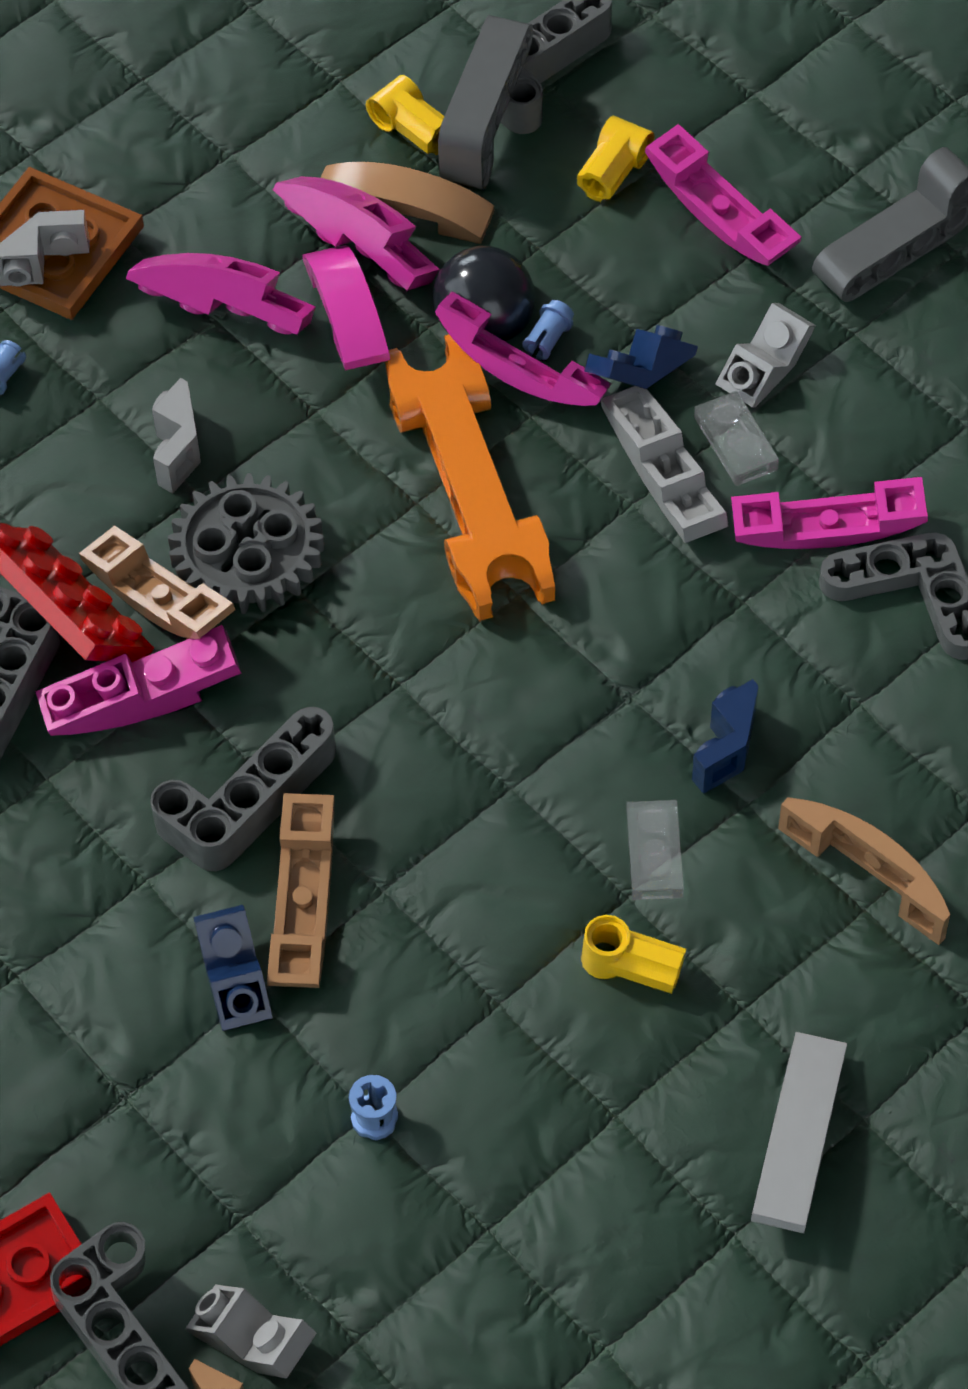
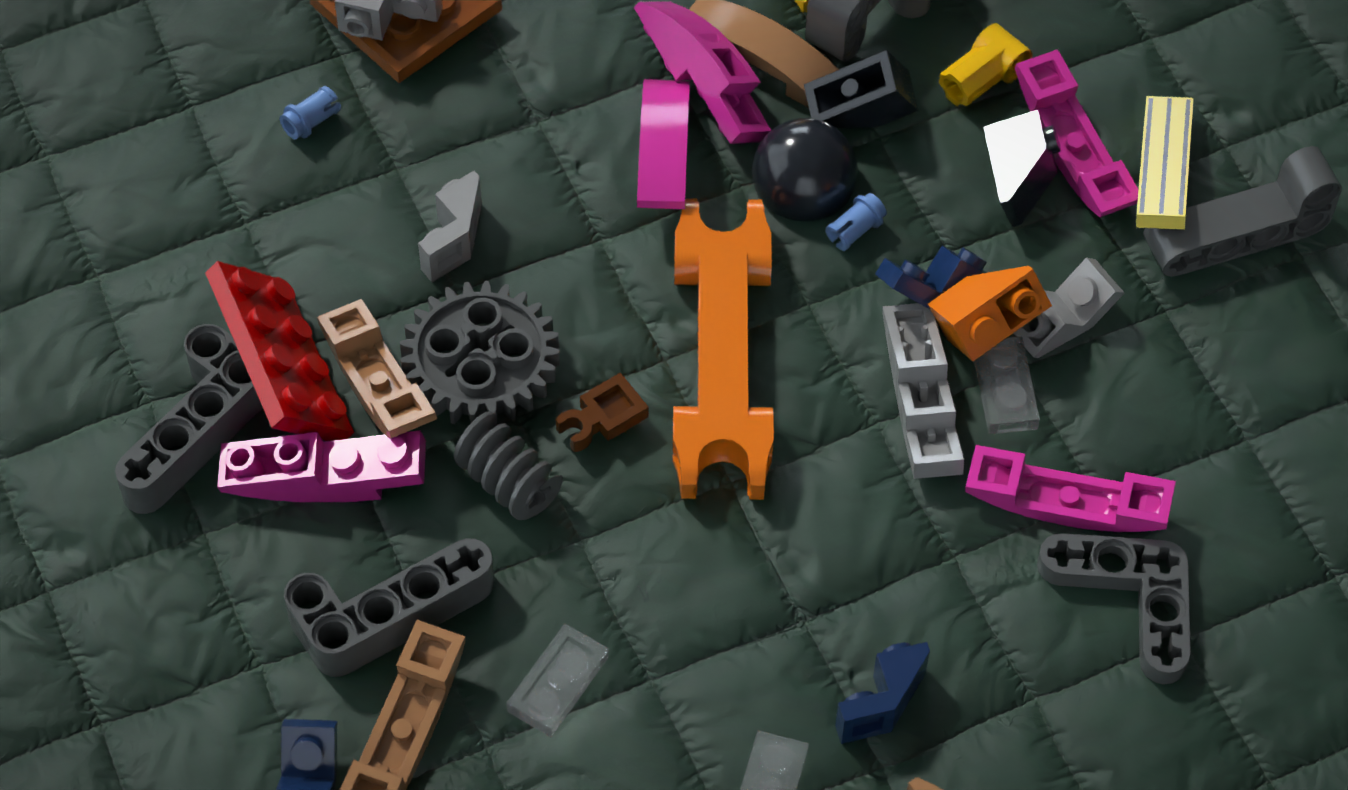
camera: 15 degrees right, 0 degrees up
dark pink slope [126,253,316,335] -> none
dark pink slope [435,291,612,406] -> none
none -> dark grey piece [454,411,563,520]
none -> clear plate [507,623,609,737]
none -> reddish brown plate [556,372,649,452]
none -> black slope [804,50,919,128]
none -> orange slope [928,266,1052,361]
none -> slope [984,110,1061,227]
none -> light yellow tile [1136,96,1193,230]

